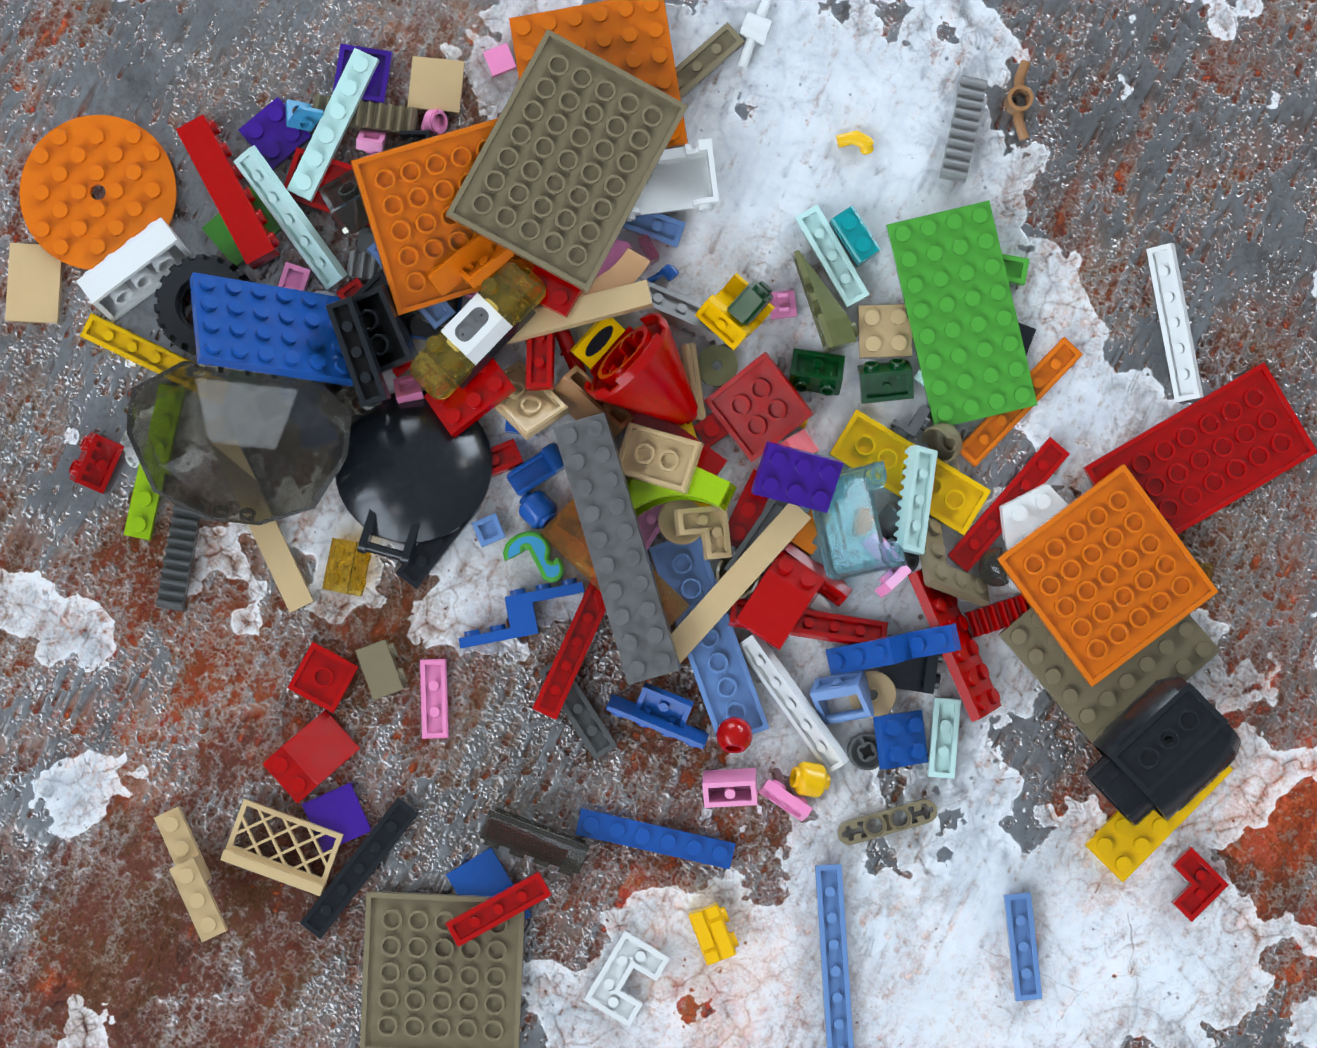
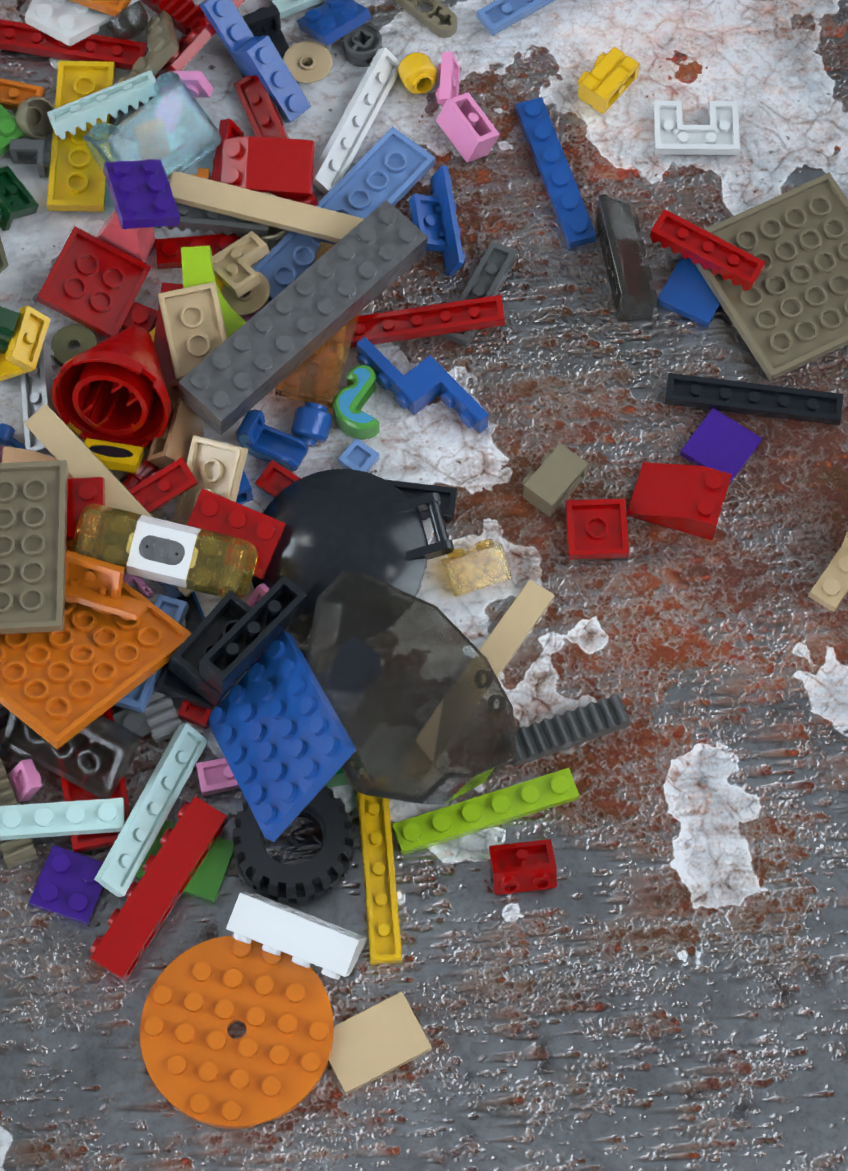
camera: 120 degrees left, 20 degrees down
tan fence [220,798,344,896] -> none
dark azure bracket [286,99,323,131] -> none
bright pink tile [420,659,449,739] -> none
red piece [716,717,753,753] -> none
dark green bracket [789,348,845,396] -> none
medium blue tile [810,670,874,725] -> none

